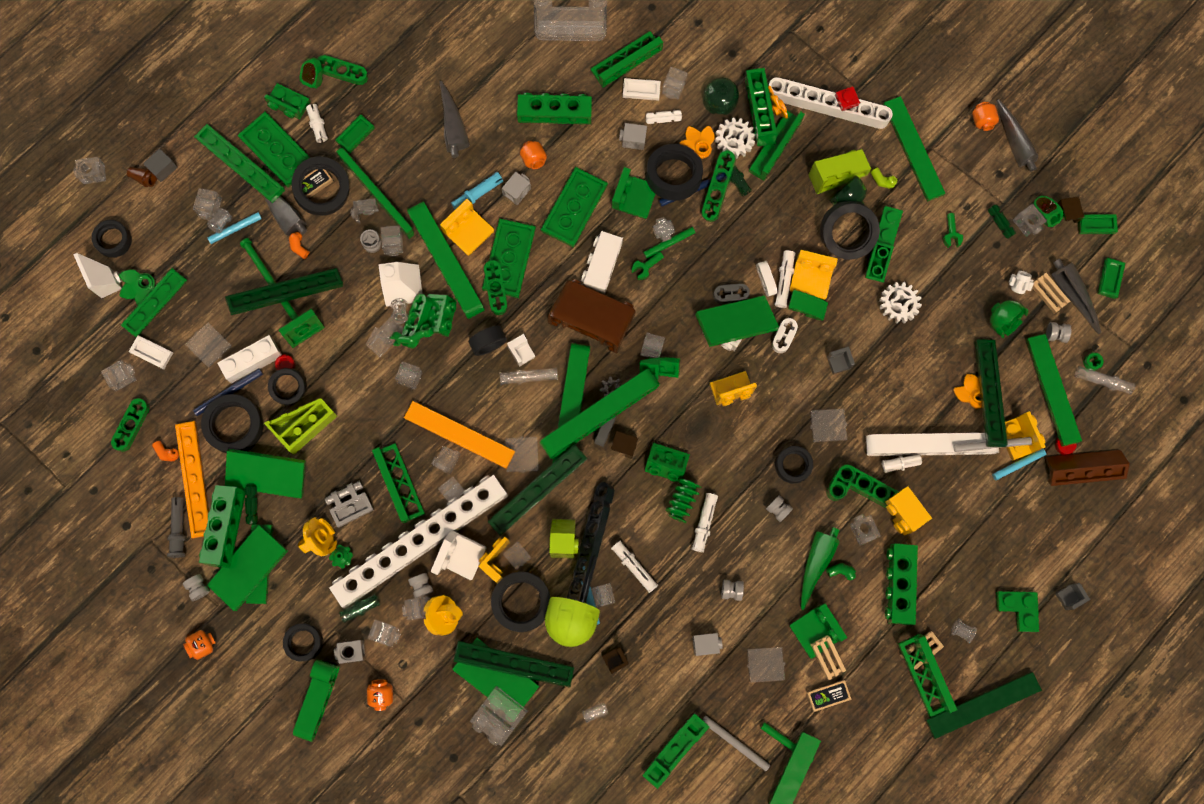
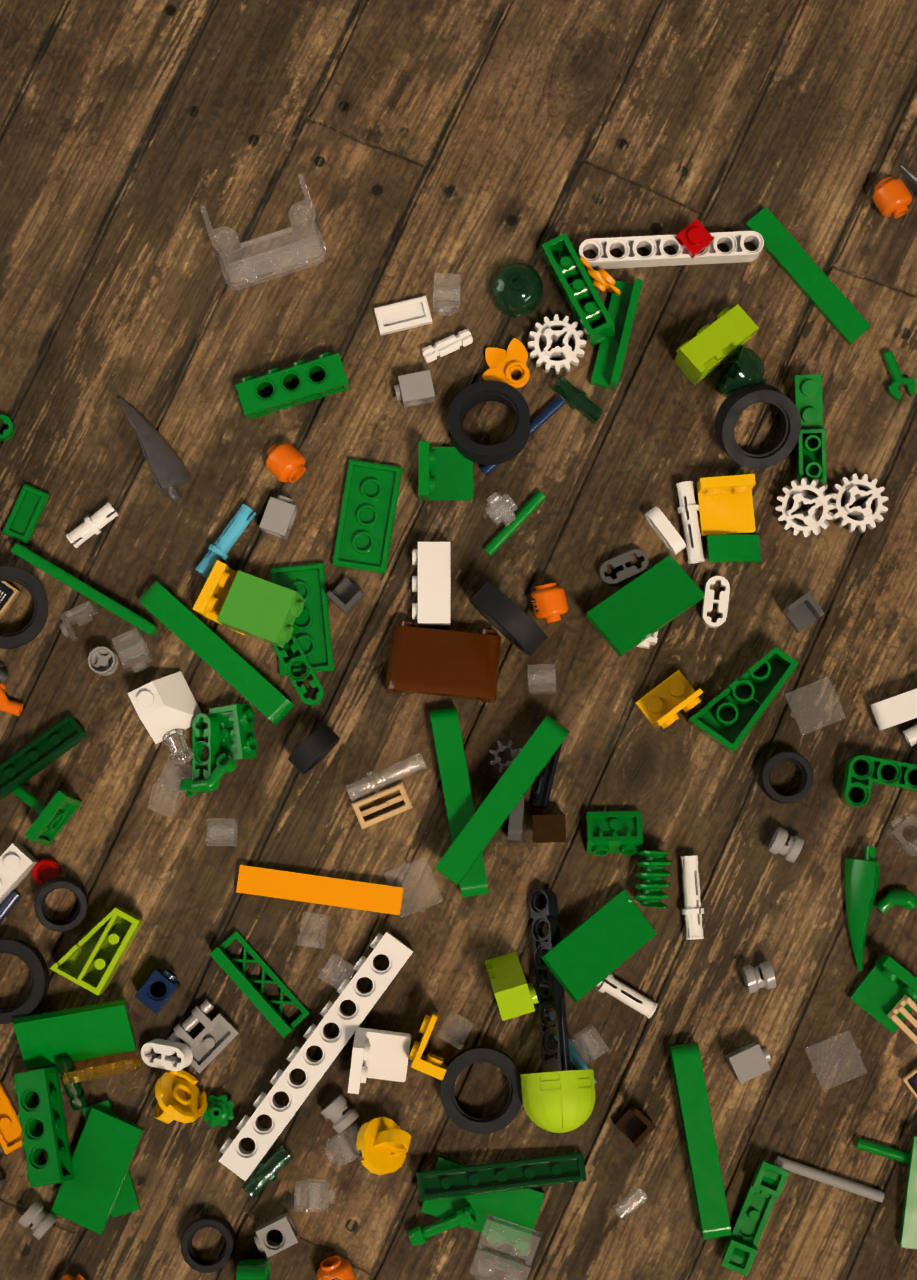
camera: 15 degrees left, 5 degrees up
dark green tile [487,444,588,536] -> none
white panel [507,334,535,367] -> none
green fence [591,31,663,88] -> none
green bar [631,252,664,280] -> none
green slope [640,357,680,380] -> none
green beam [702,150,736,222] -> none
lime arm [870,168,897,189] -> none
none -> clear yellow tile [62,1058,141,1085]
none -> white pin [66,502,119,549]
none -> dark blue brick [135,968,181,1014]
none -> white beam [141,1039,193,1071]
none -> bright green brick [217,570,304,648]
none -> dark grey panel [326,577,366,616]
none -> tan tile [352,783,413,829]
none -> green bar [408,1206,476,1246]
none -> black tyre [470,582,548,657]
none -> orange head [530,582,569,623]
none -> black axle [533,744,562,809]
none -> green tile [541,890,657,1002]
none -> green beam [669,1042,732,1240]
none -> green wedge [689,647,799,755]
none -> white gear [775,477,837,537]

